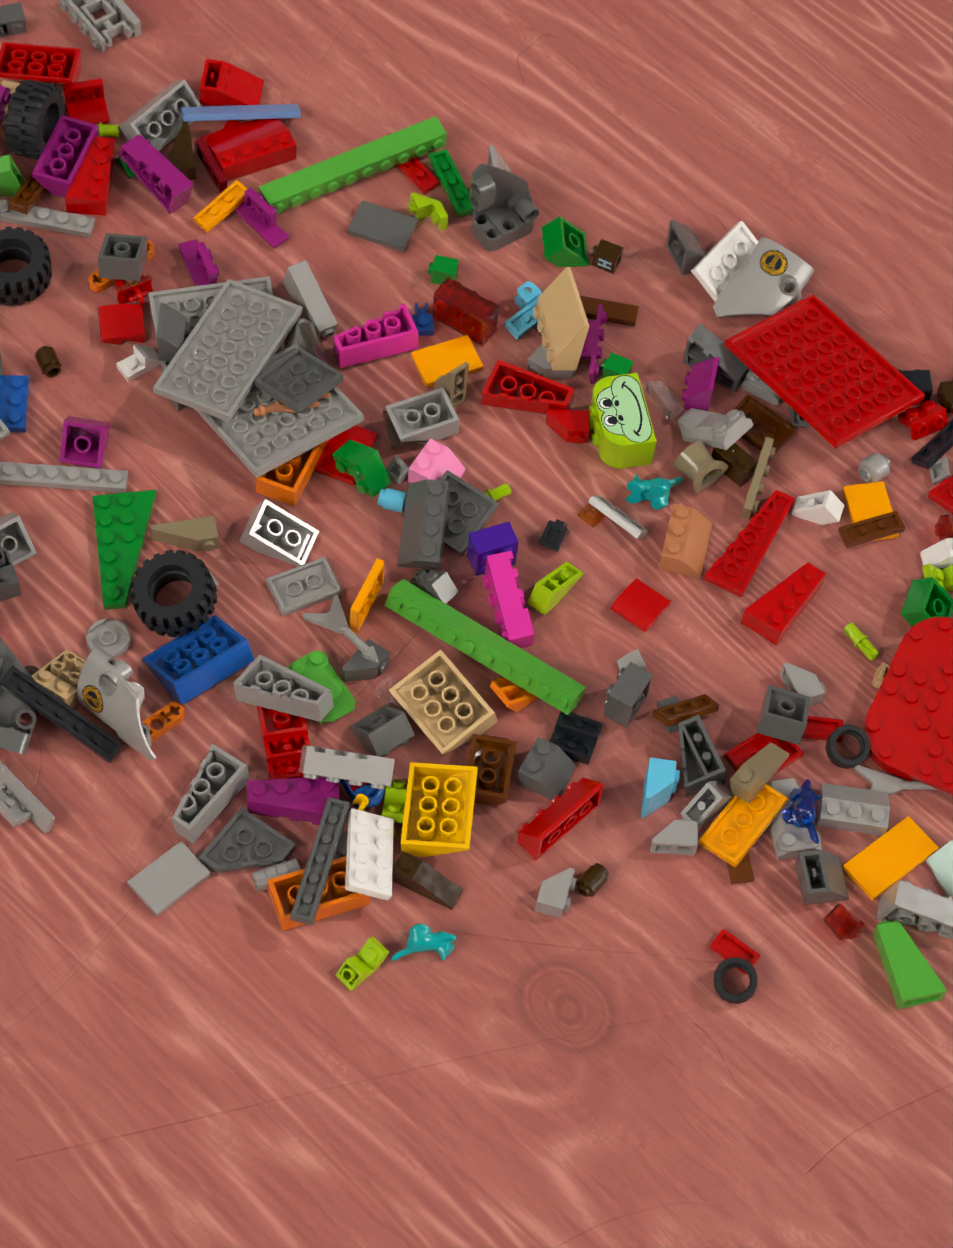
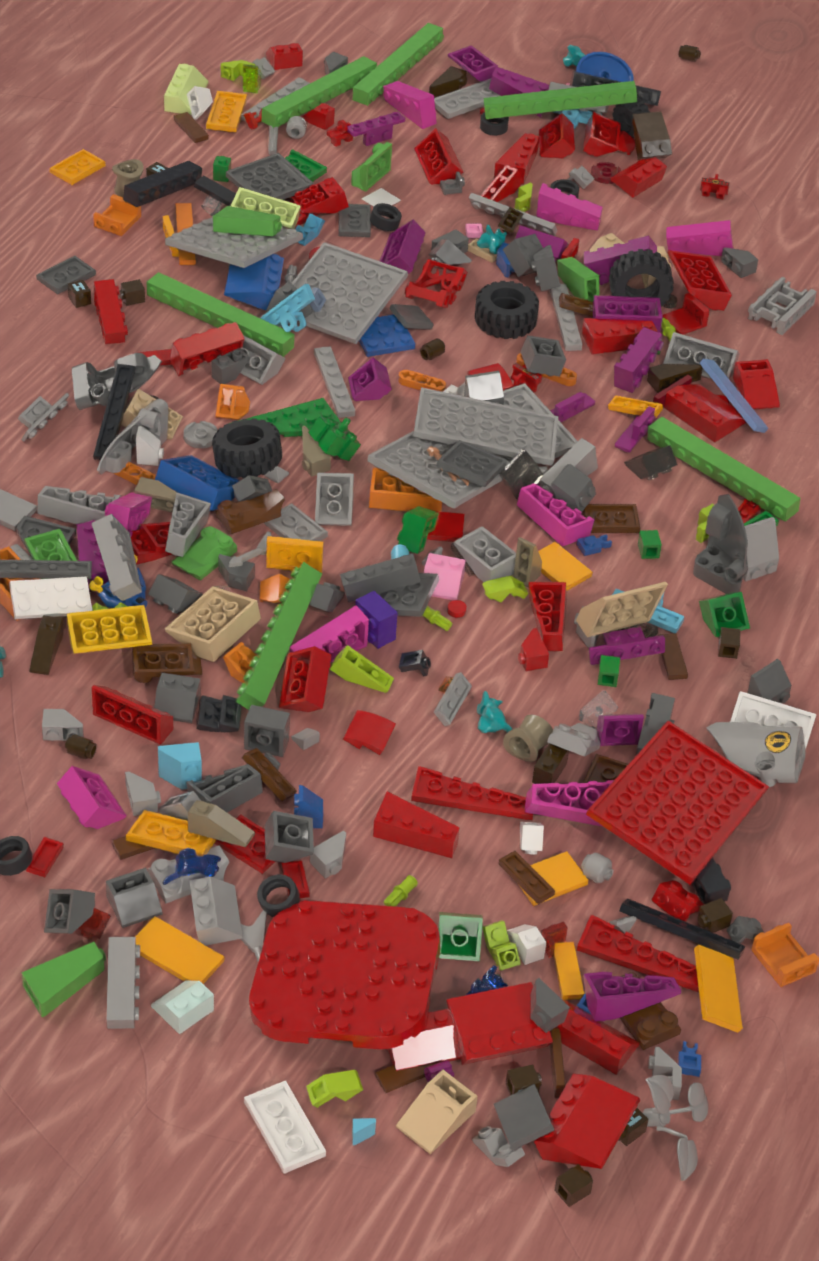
camera: 75 degrees right, 15 degrees down
dark grey tile [348,200,418,252] -> none
clear red brick [432,277,499,346] -> none
brick [589,373,657,469] -> none
nougat slope [658,503,712,578] -> none
dark tan plate [741,437,776,519] -> none
none -> bright green slope [24,529,77,579]
none -> dark grey slope [44,889,95,934]
none -> dark pink slope [57,766,127,829]
none -> dark pink wedge [105,492,152,537]
none -> dark tan slope [134,477,177,512]
none -> orange slope [215,384,250,420]
none -> reddish brown slope [216,489,285,534]
none -> dark grey slope [232,475,272,502]
none -> orange slope [260,574,290,603]
none -> red slope [279,646,332,712]
none -> blue slope [294,785,323,829]
none -> green brick [308,416,361,461]
none -> orange beam [398,370,446,392]
none -> red tile [447,600,467,618]
none -> lime slope [482,576,528,603]
none -> dark pink wedge [525,780,614,827]
none -> dark grey slope [551,464,596,512]
none -> reddish brown tile [582,504,641,533]
none -> clear smoke slope [624,445,678,480]

